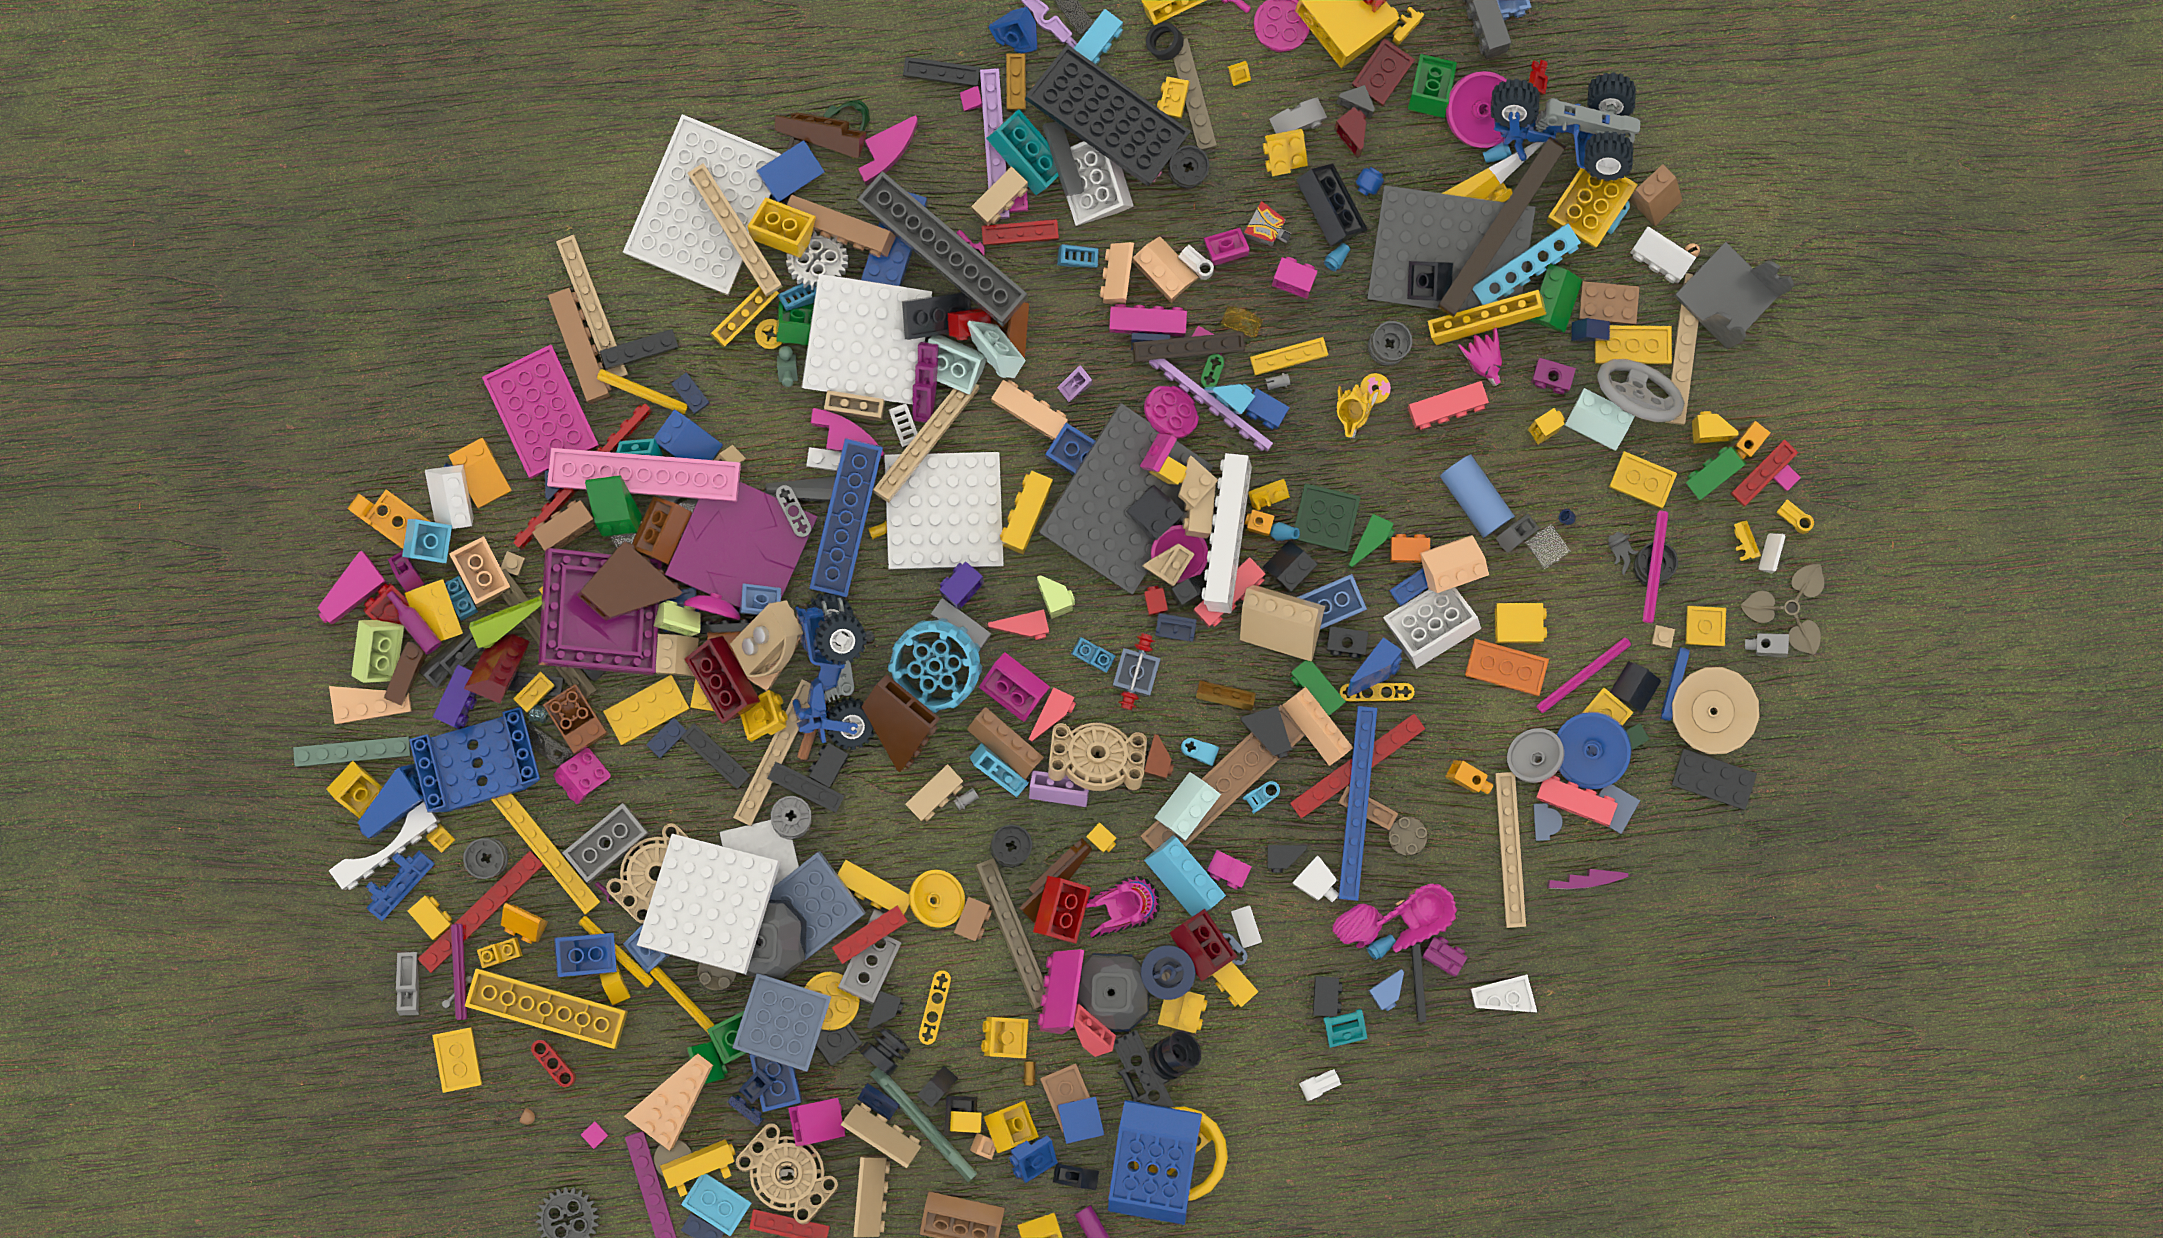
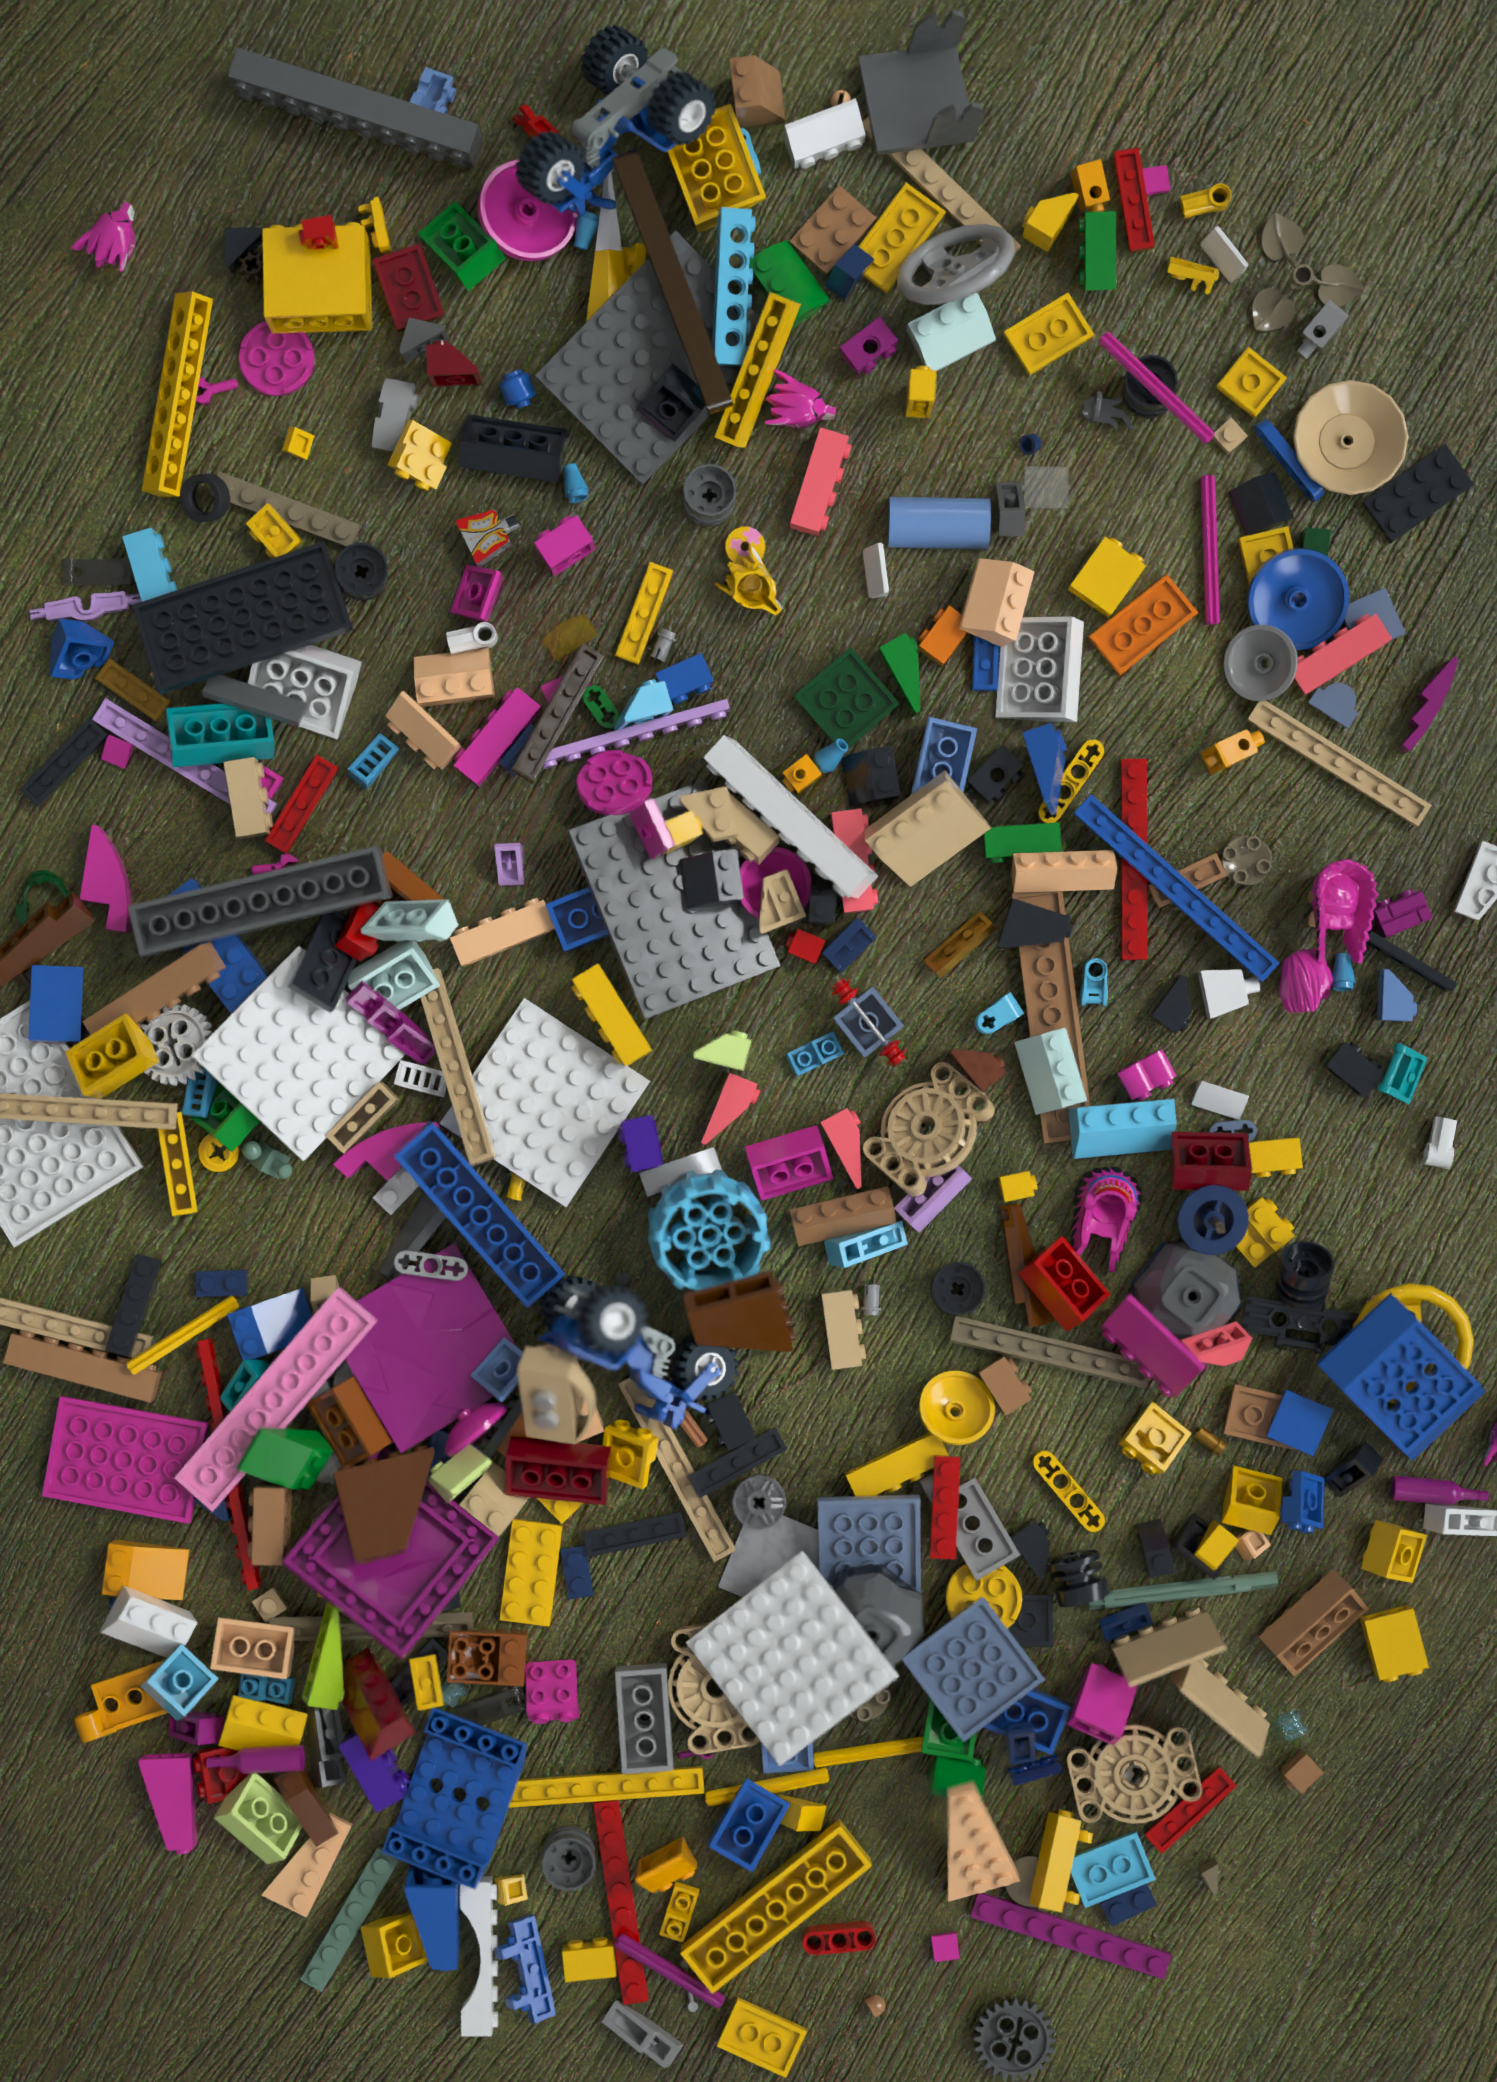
camera: 50 degrees left, 5 degrees up
yellow plate [1248,479,1290,510] -> none
none -> white slope [863,543,889,599]

